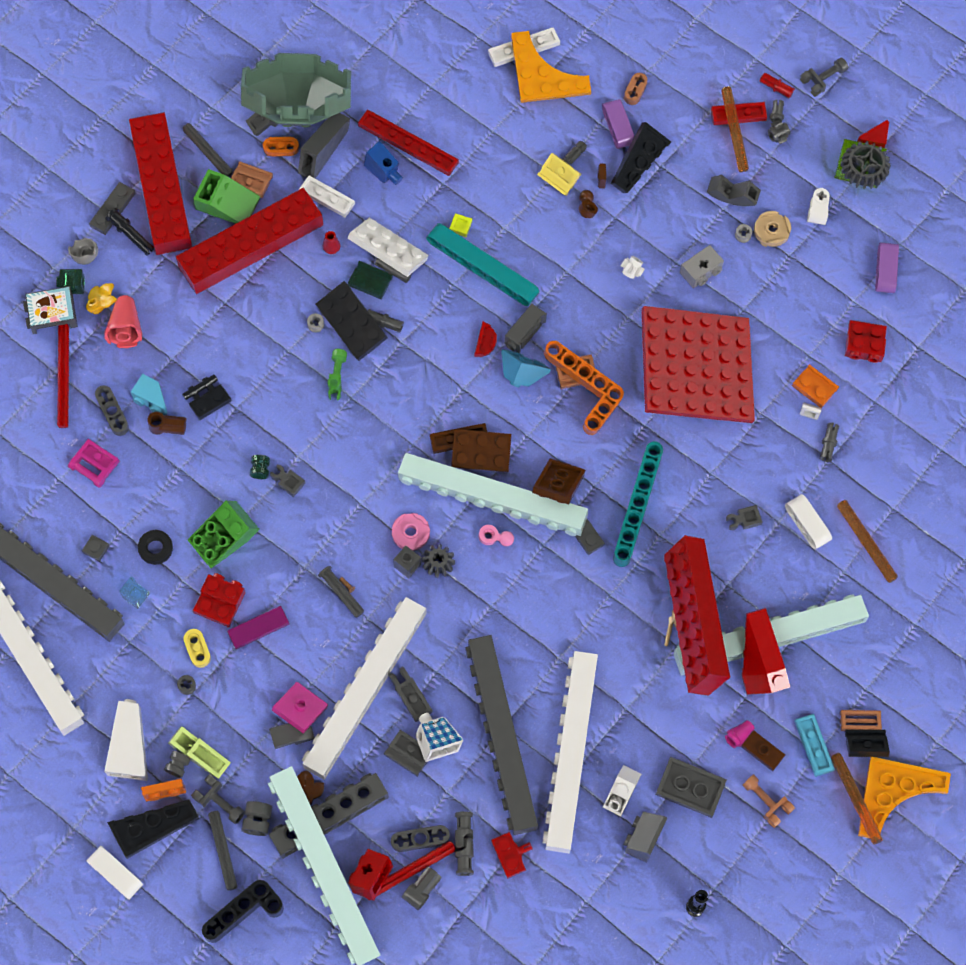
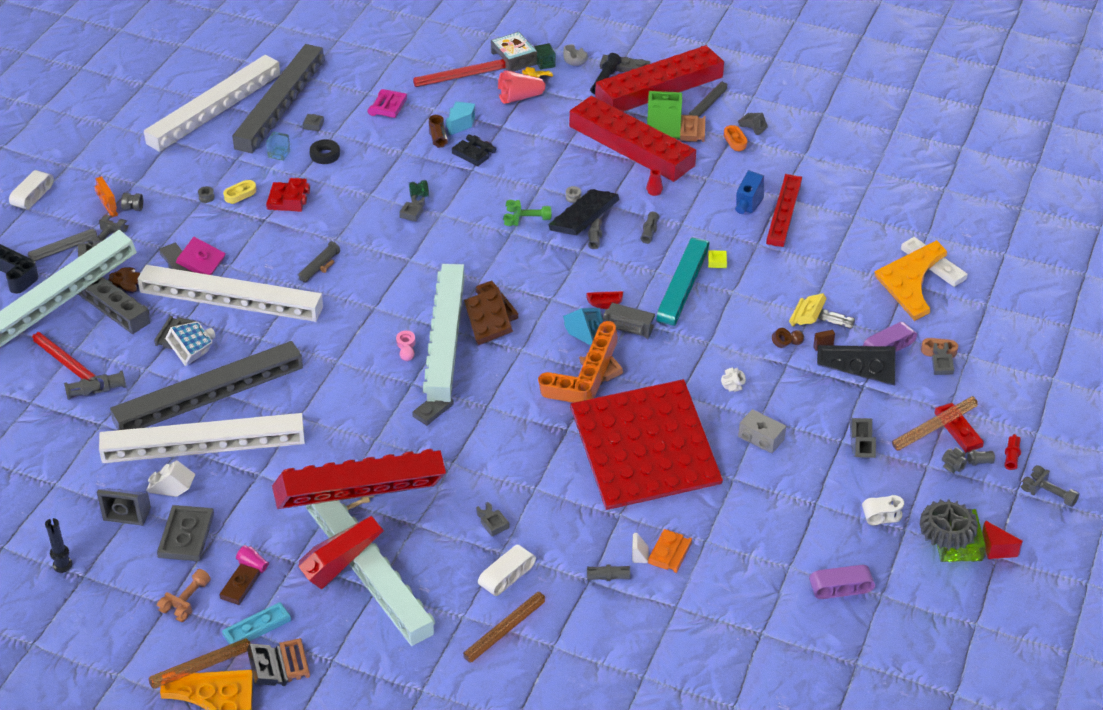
camera: 75 degrees right, 25 degrees down
dark grey beam [95,385,129,436] -> none
white slope [105,699,148,781] -> none
black wing [107,800,200,859] -> none
yellowish green slope [168,726,231,779] -> none
bright green slope [188,500,260,568] -> none
magenta tile [227,606,289,649] -> none
sand green windscreen [241,53,351,128] -> none
dark grey slope [298,113,350,179] -> none
white plate [299,175,355,218] -> none
white plate [348,217,429,277] -> none
clear green plate [348,261,393,300] -> none
red brick [348,849,393,901] -> none
dark grey hinge [389,667,433,722] -> none
dark grey beam [391,825,450,852] -> none
bright pink tile [392,513,430,551] -> none
dark grey brick [393,546,421,579] -> none
dark grey piece [402,867,442,910] -> none
dark grey gear [422,544,455,578] -> none
red plate [491,832,533,879] -> none
reddish brown plate [532,458,586,505] -> none
teal beam [613,441,663,567] -> none
light grey bush [735,224,752,243] -> none
tan plate [754,211,791,247] -> none
red plate [845,320,887,363] -> none
none -> dark grey plate [932,343,954,375]

